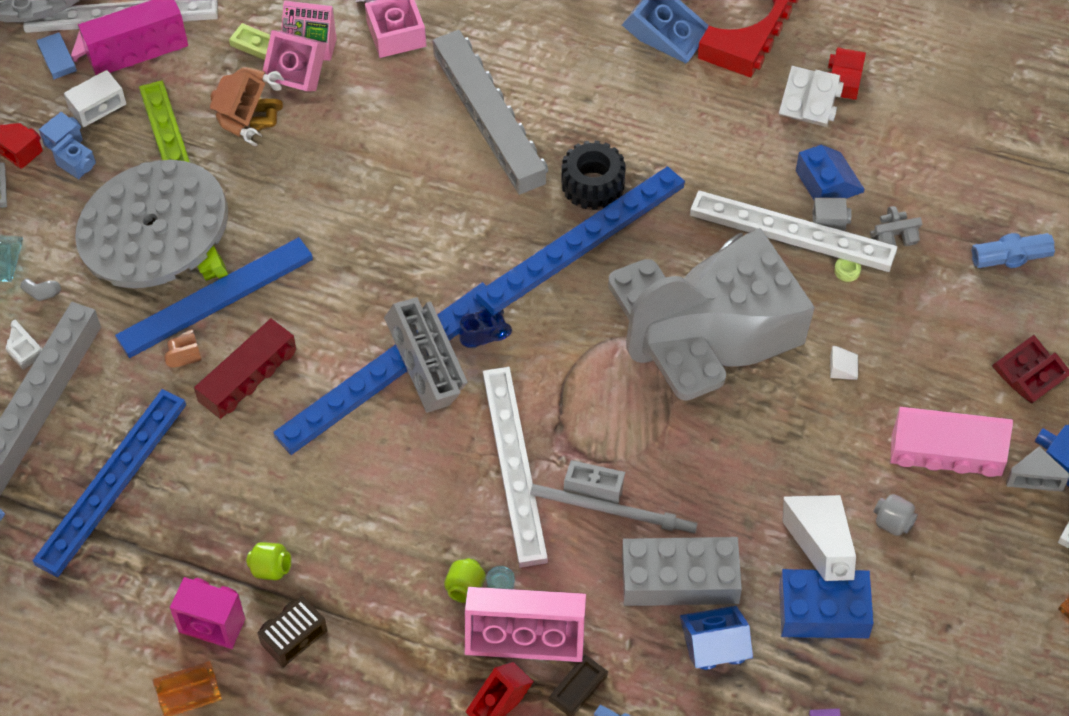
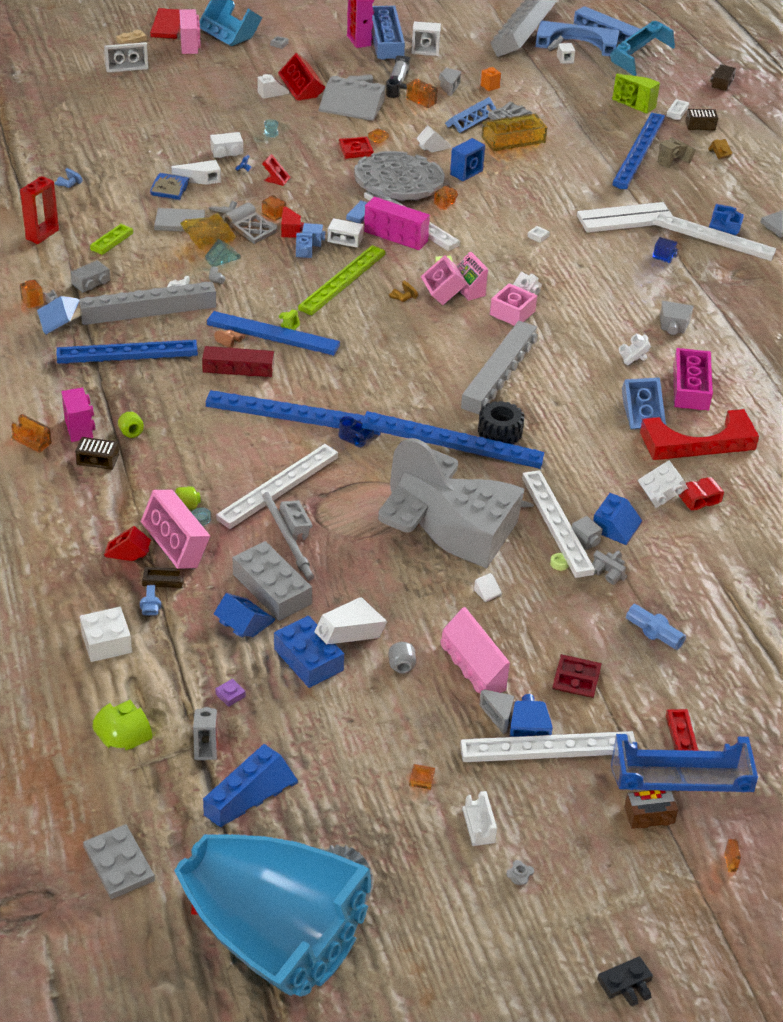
camera: 50 degrees right, 15 degrees down
light grey plate [75,160,228,288] -> none
nougat torso [210,67,284,146] -> none
light grey brick [384,297,468,413] -> none

